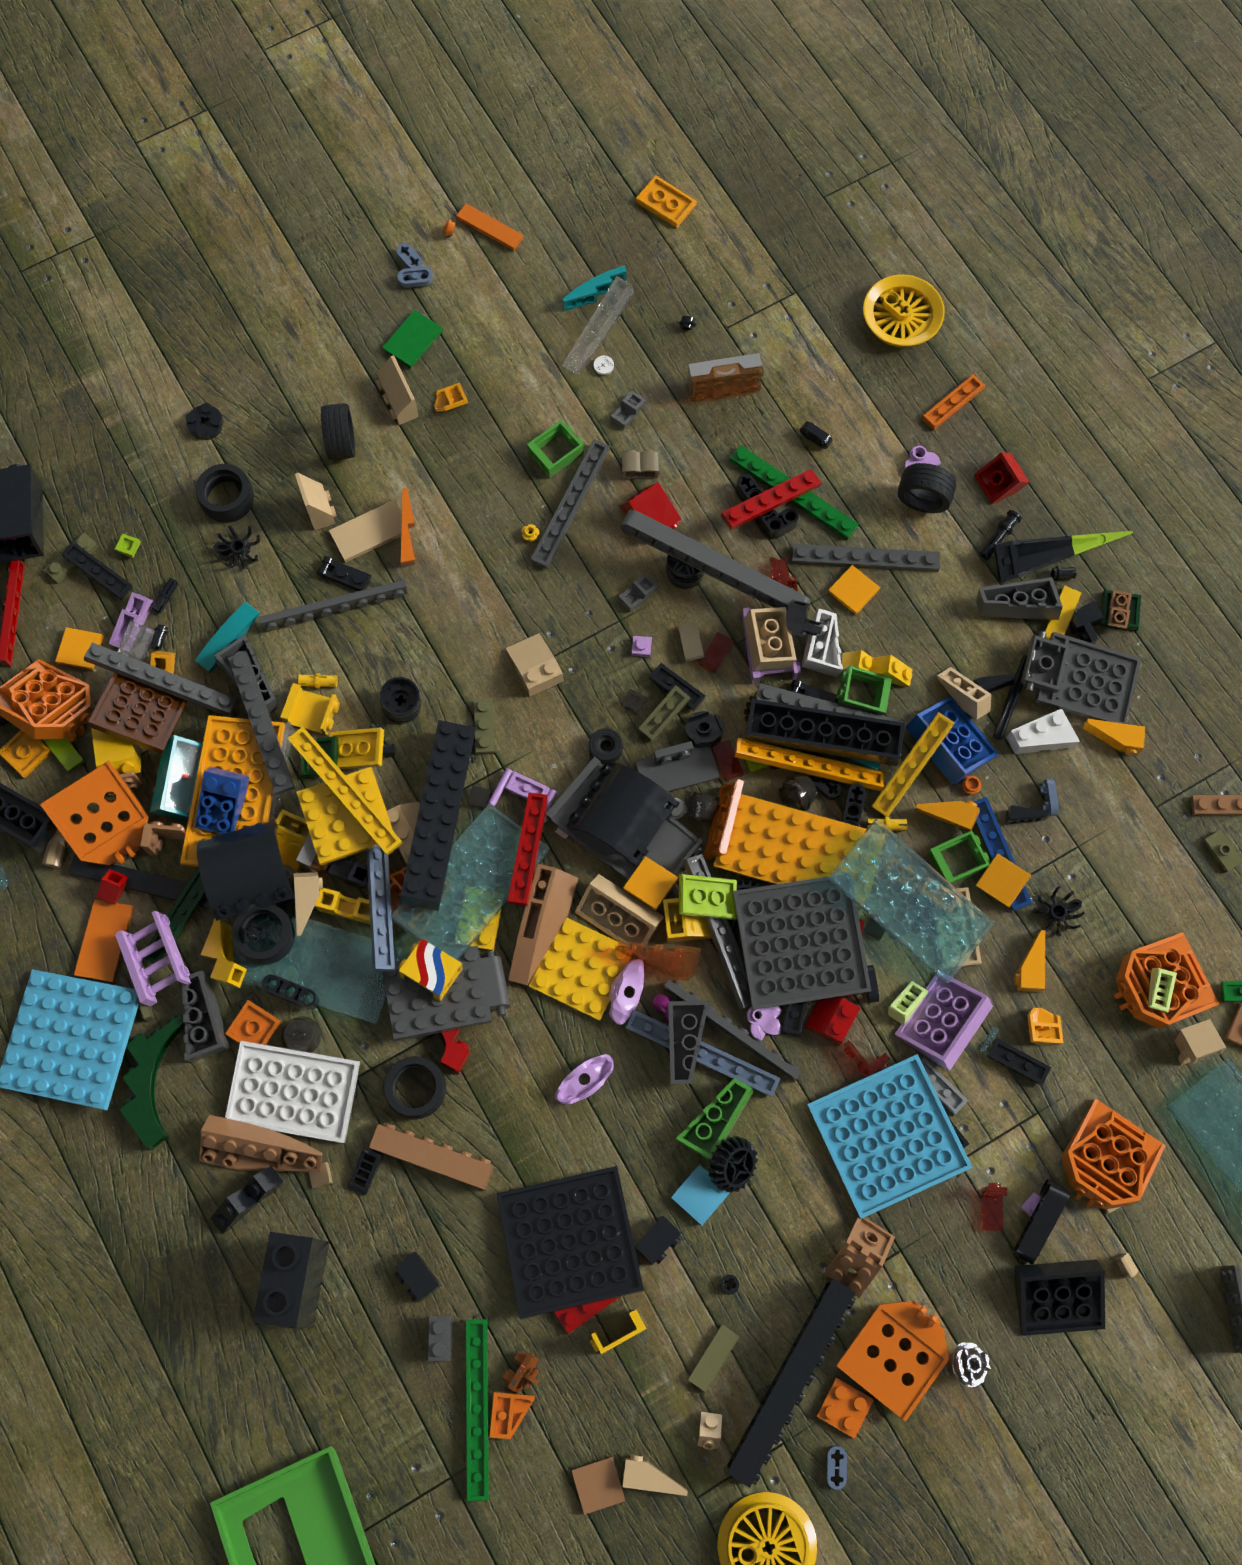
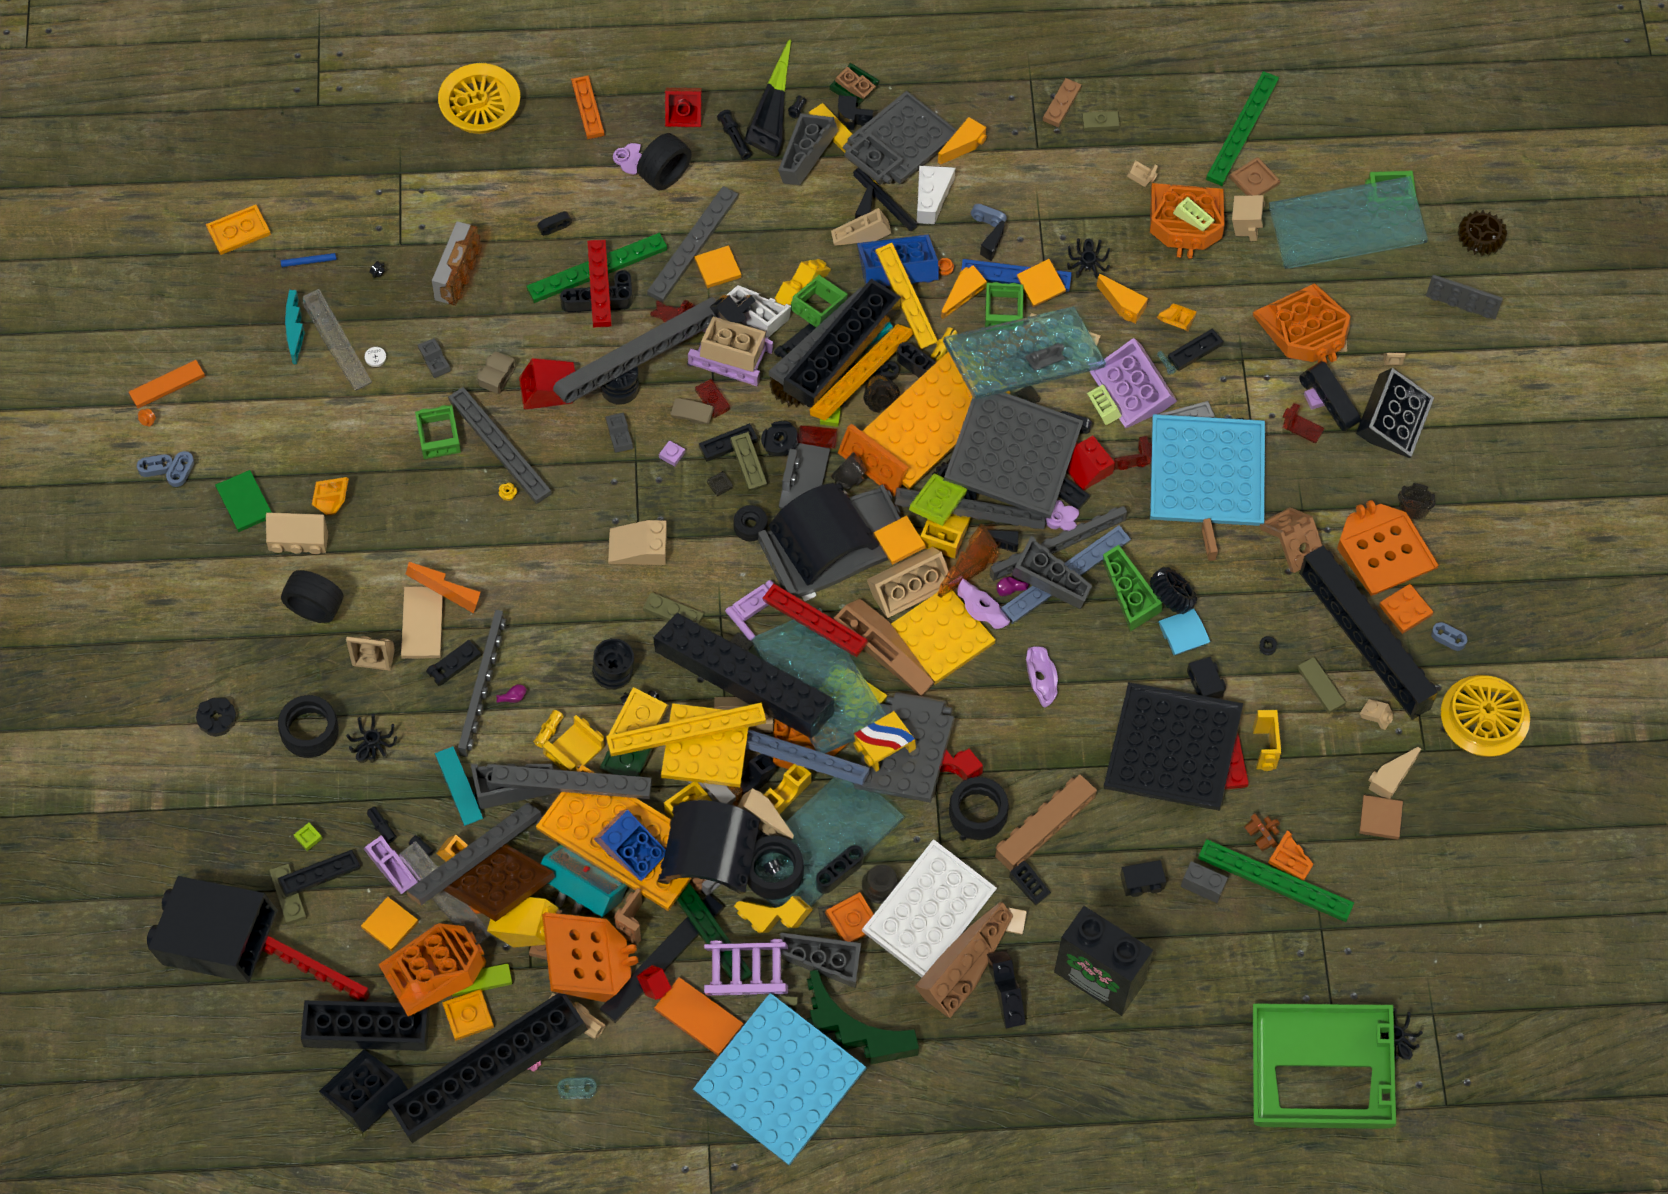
camera: 65 degrees left, 10 degrees down
none -> blue bar [281,253,336,267]
none -> magenta animal [496,684,527,703]
none -> black slope [979,530,1018,552]
none -> dark grey hinge [1025,343,1065,371]
none -> tan bracket [1127,160,1158,187]
none -> medium nougat tile [1201,518,1218,561]

